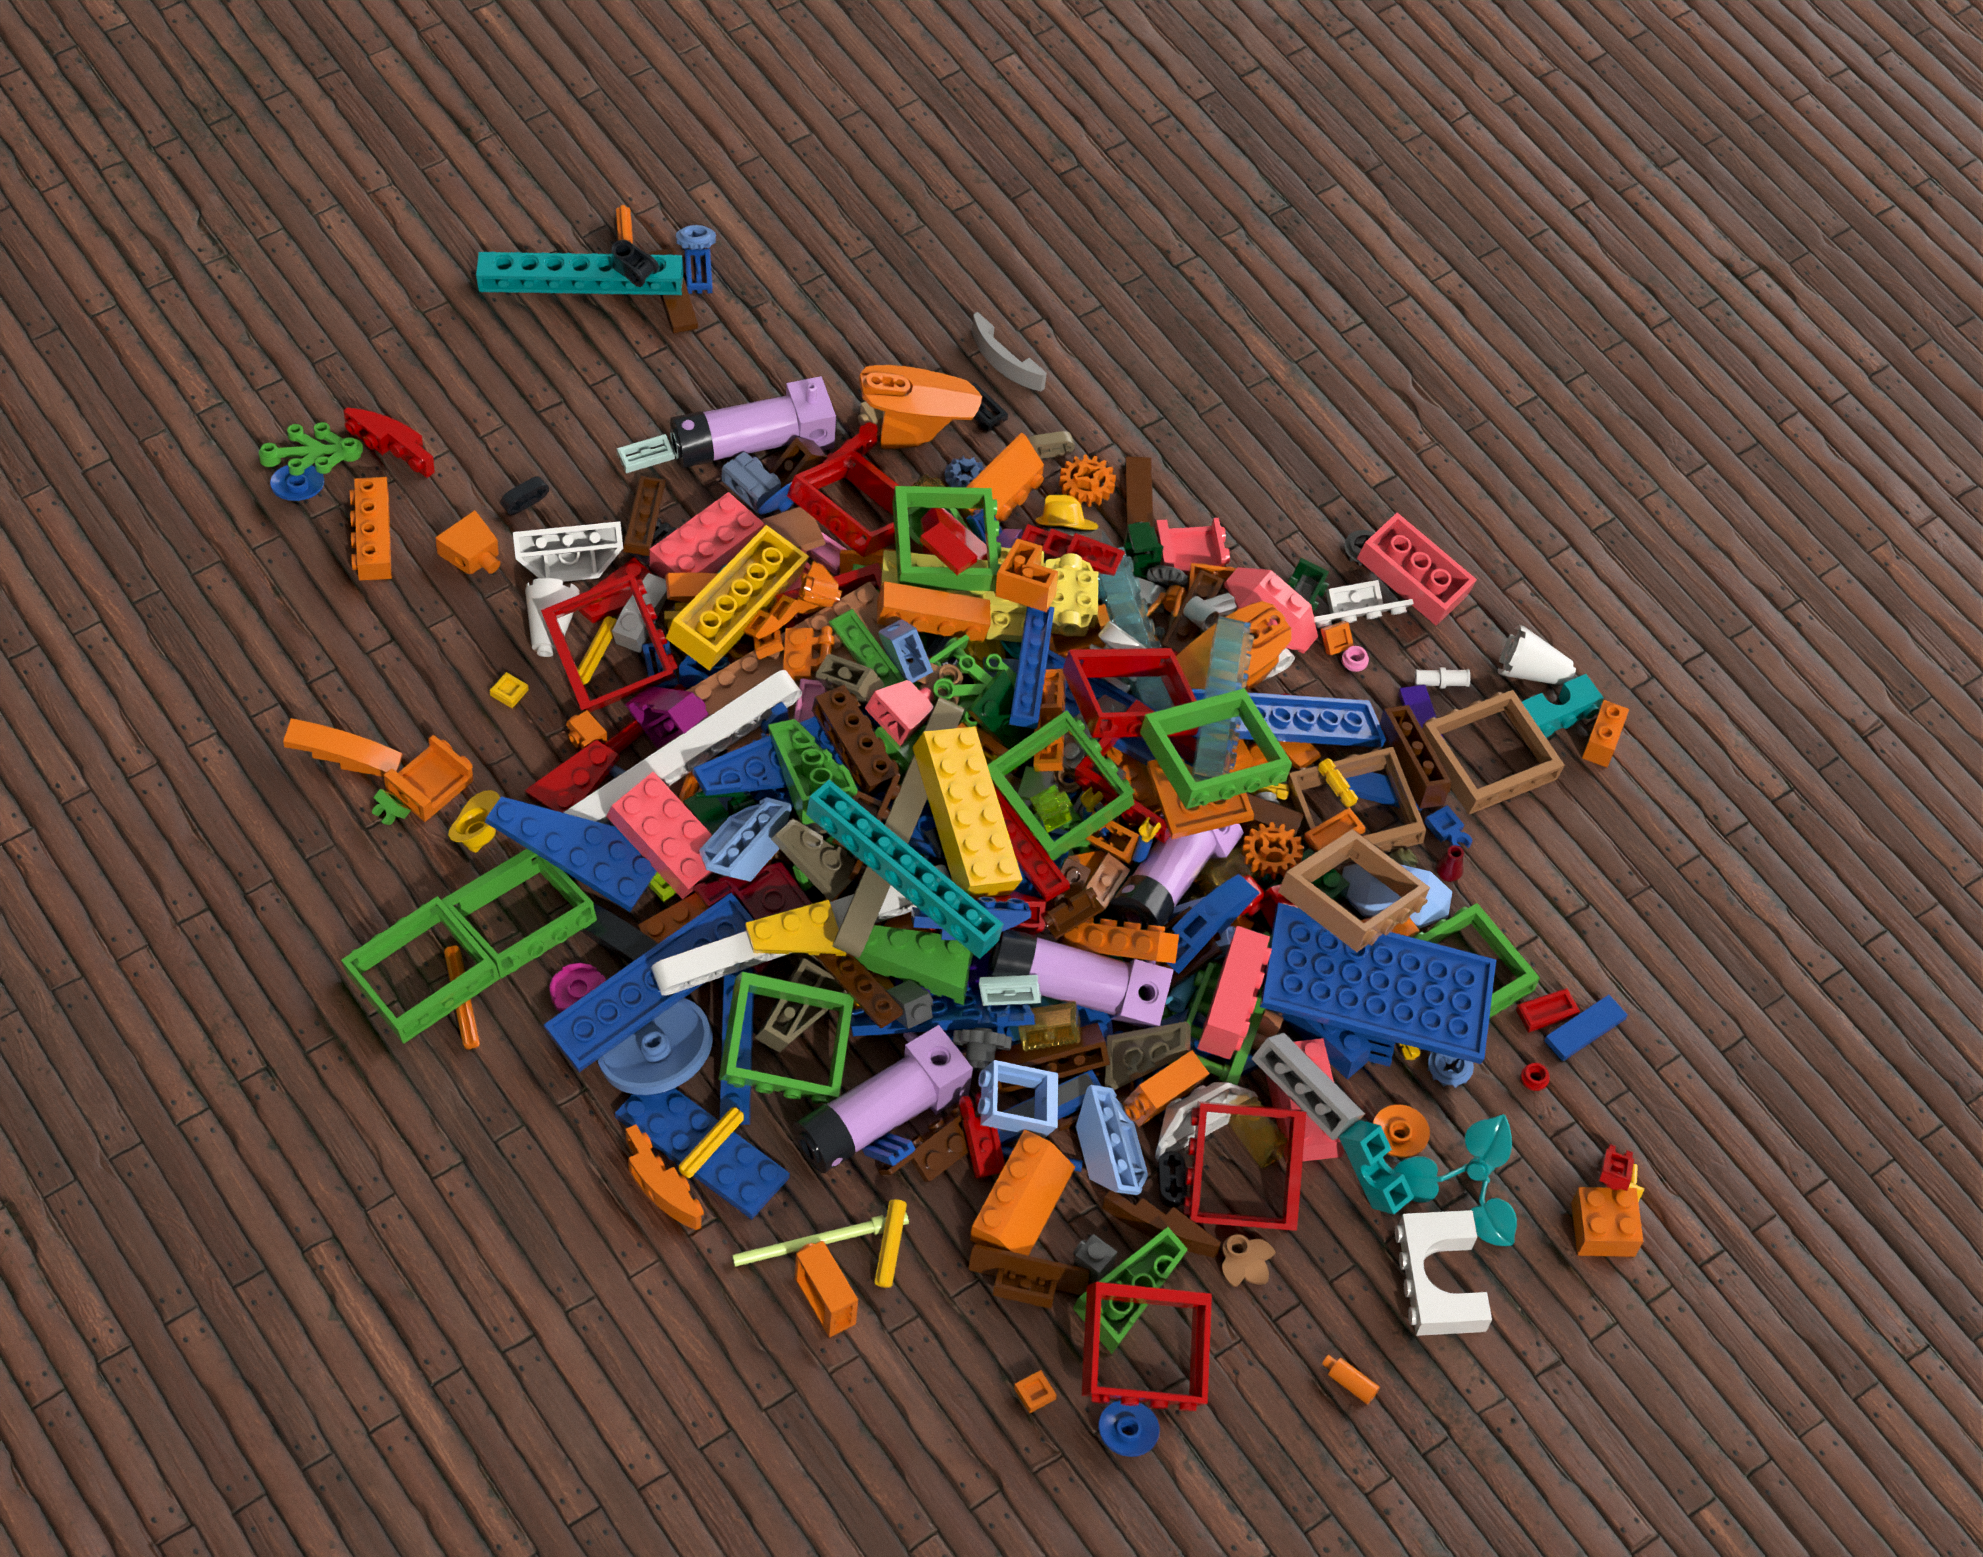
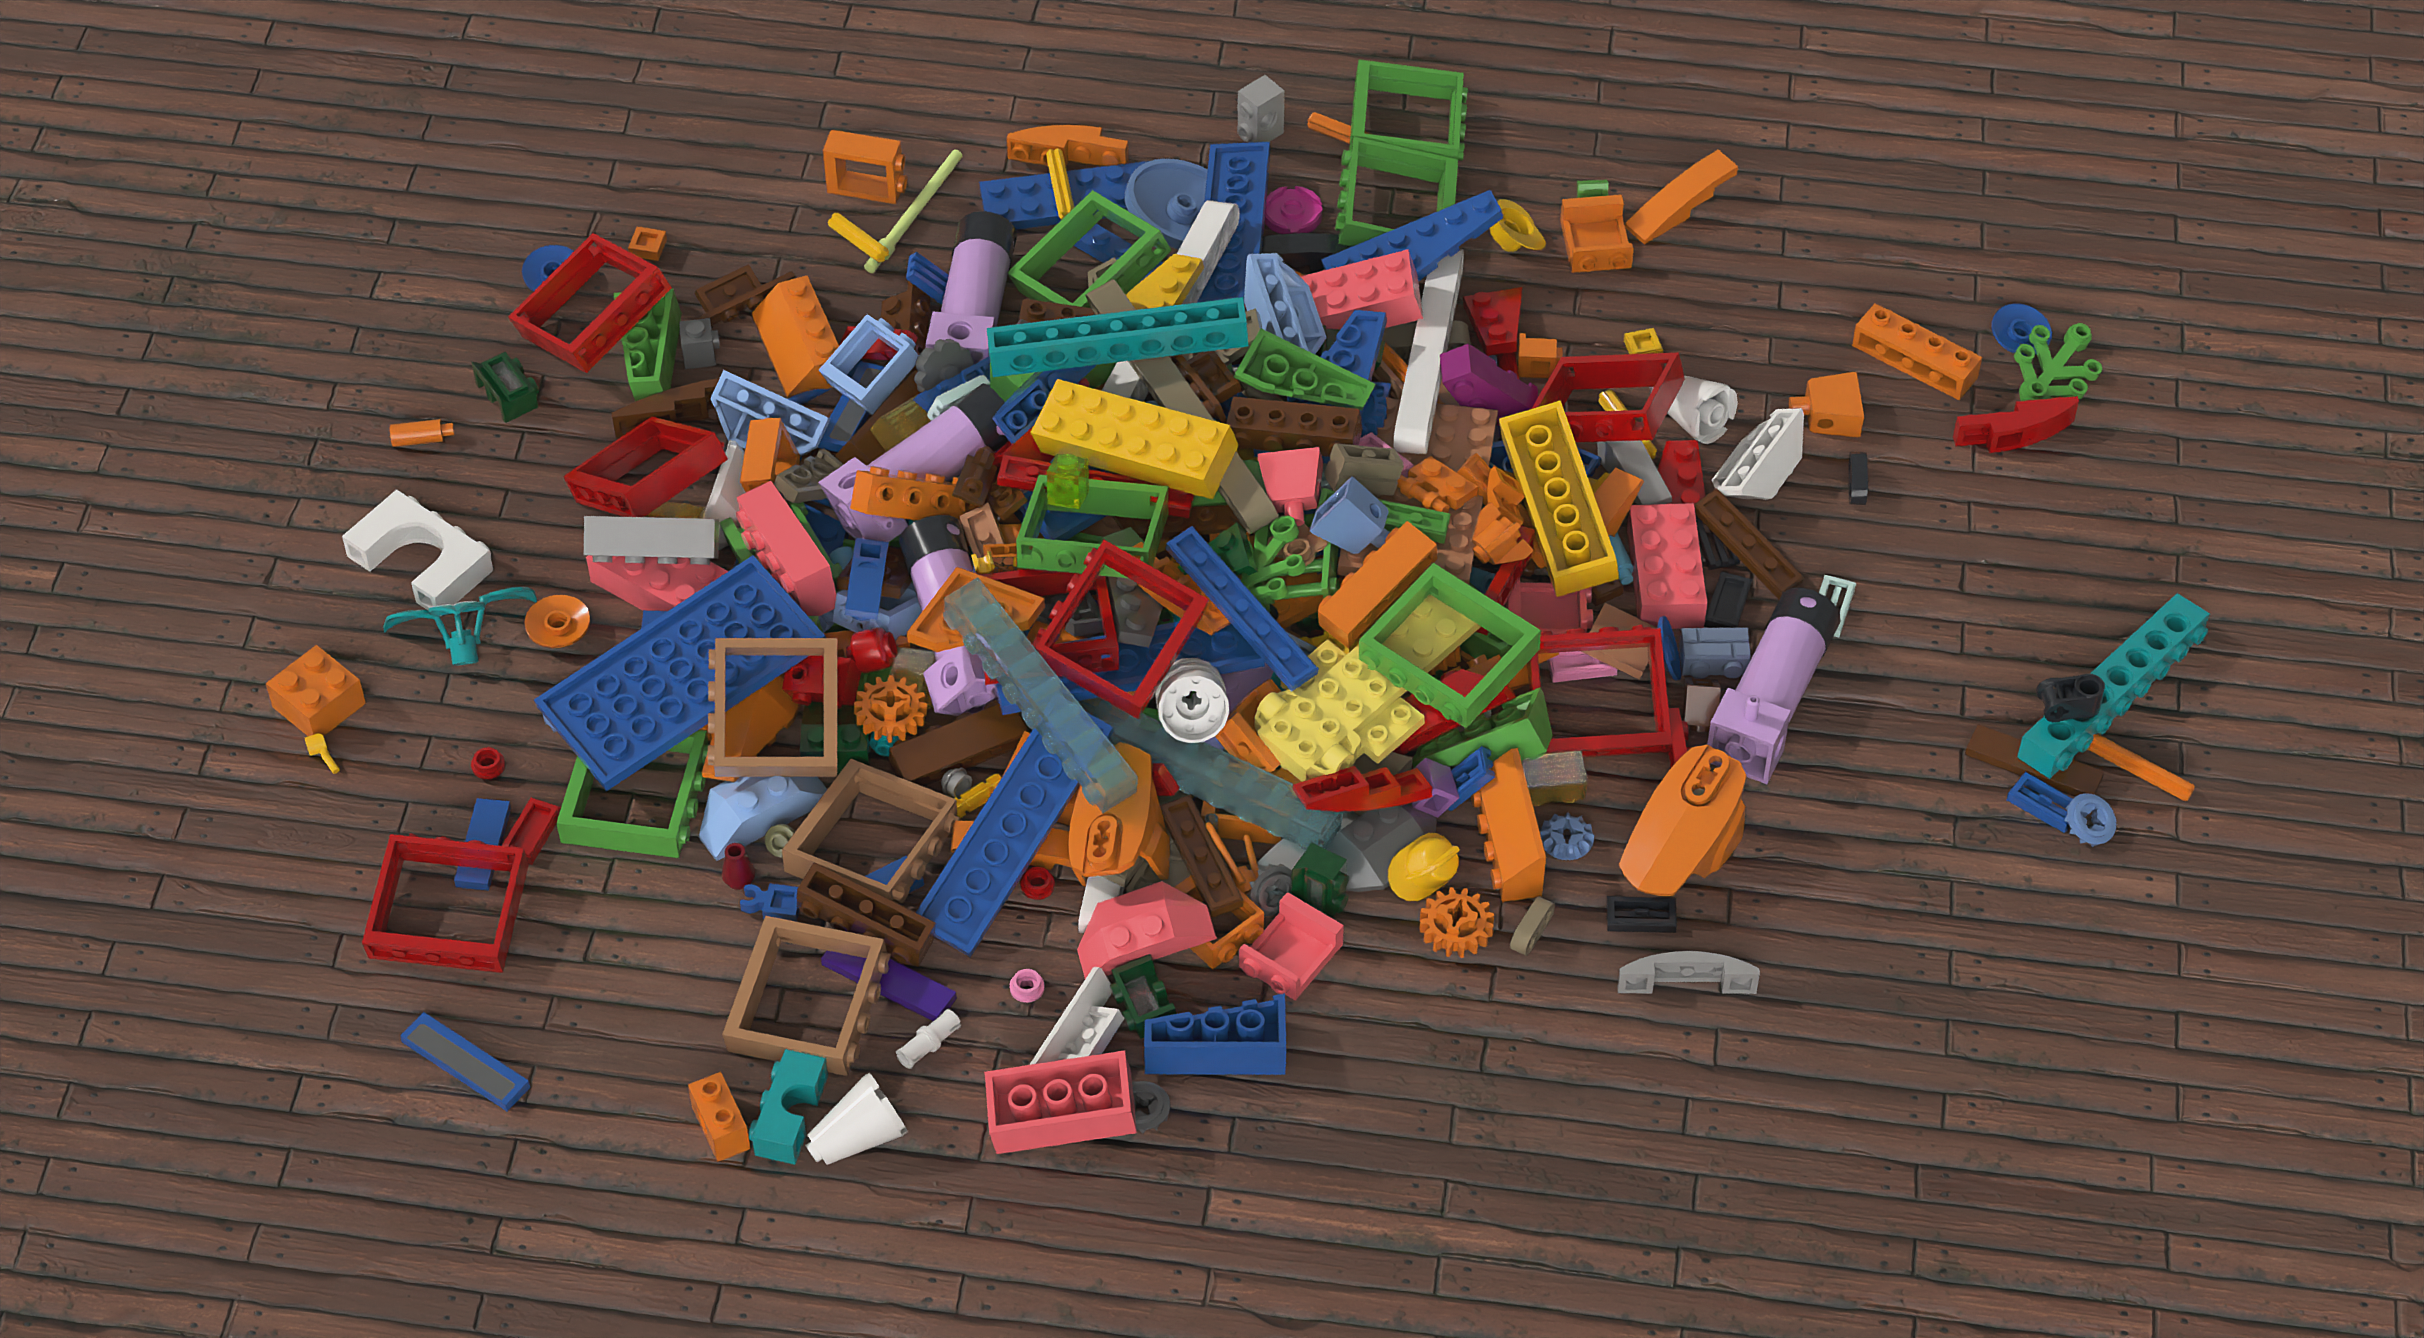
camera: 140 degrees right, 5 degrees down
blue tile [761,702,789,735] -> none
red tile [920,522,978,576] -> none
orange brick [995,538,1058,612] -> none
reddish brown tile [1125,456,1153,529] -> none
bright green window [1140,688,1292,809] -> none
light grey piece [1183,593,1237,631] -> none
medium nougat plate [1222,1234,1276,1287] -> none
orange tile [1304,807,1366,853] -> none
yellow axle [1318,758,1358,808] -> none
orange plate [1321,621,1354,655] -> none
teal arch [1338,1120,1414,1214] -> none
red hinge [1599,1144,1634,1191] -> none
none -> red window [362,833,529,973]
none -> tile [400,1012,530,1111]
none -> dark green window [471,352,539,423]
none -> blue wedge [1144,994,1286,1075]
none -> light grey brick [1237,75,1284,142]
none -> black tile [1704,571,1753,628]

